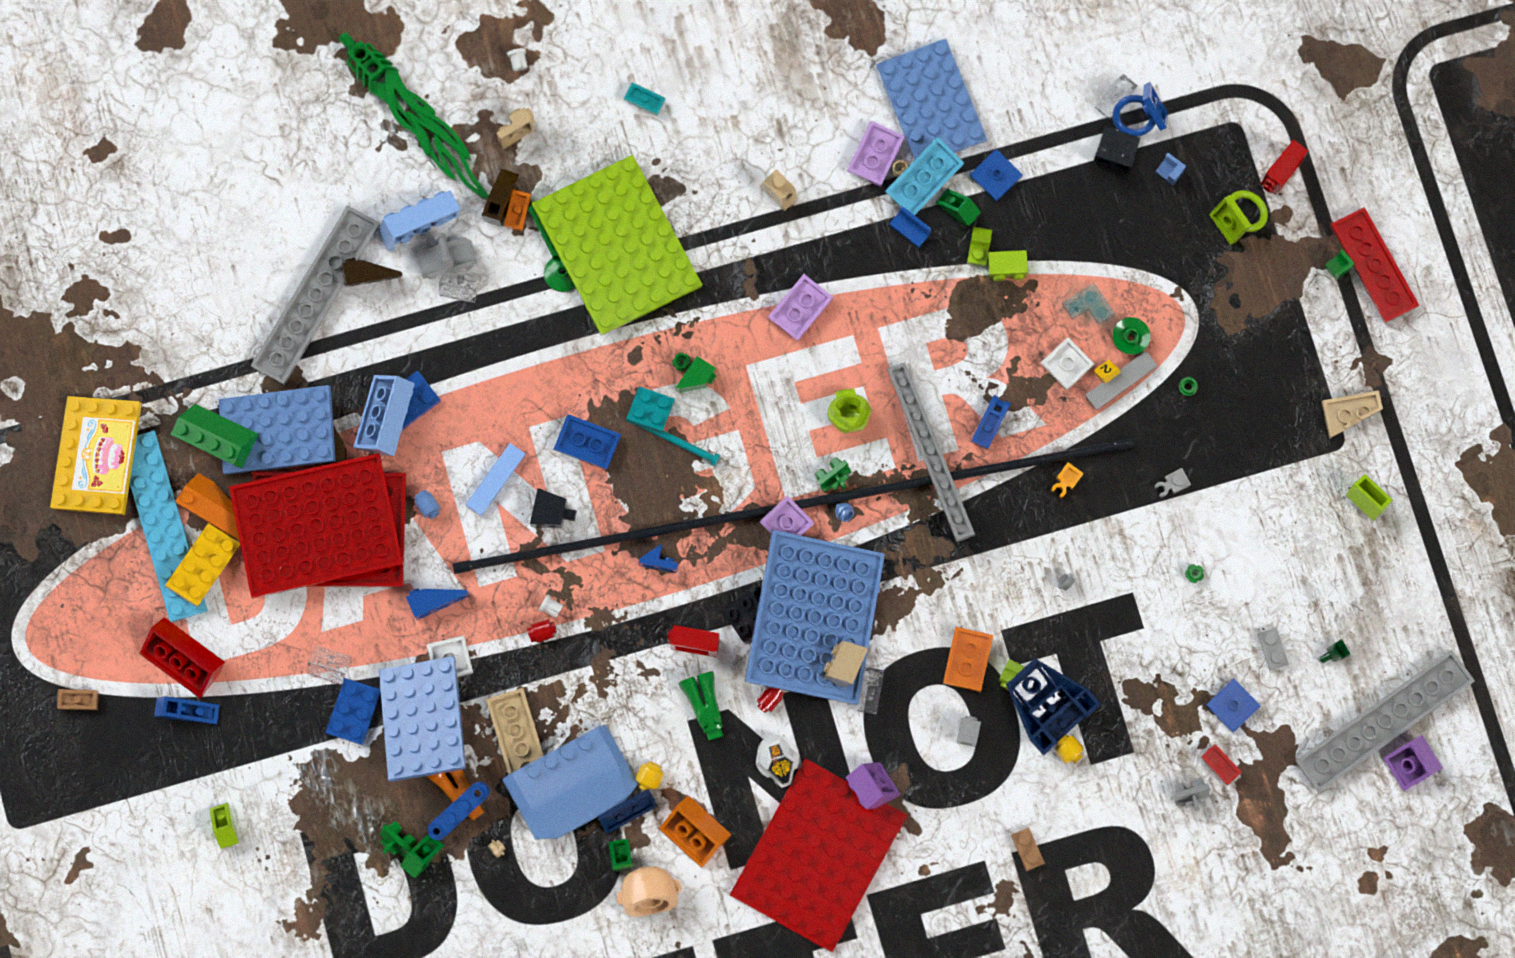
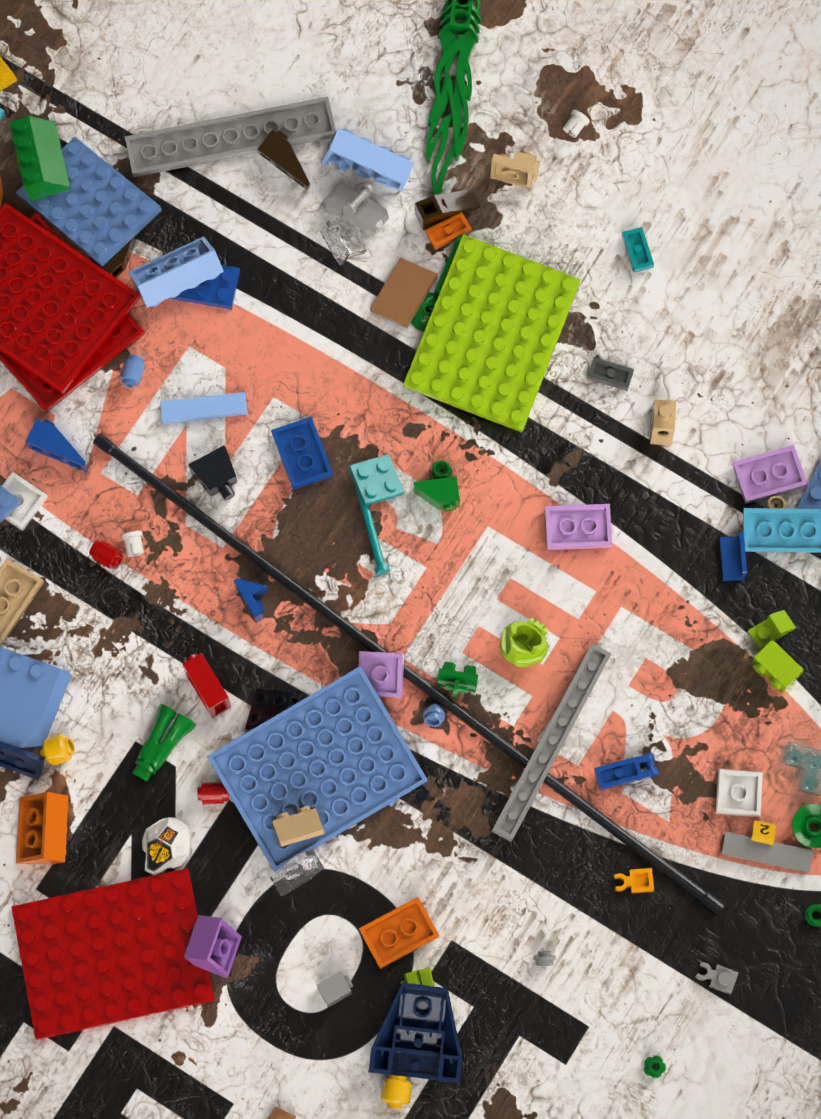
camera: 45 degrees right, 5 degrees down
green slope [936,188,981,226] -> none
none -> medium nougat tile [370,258,438,328]
none -> dark grey plate [587,357,634,391]

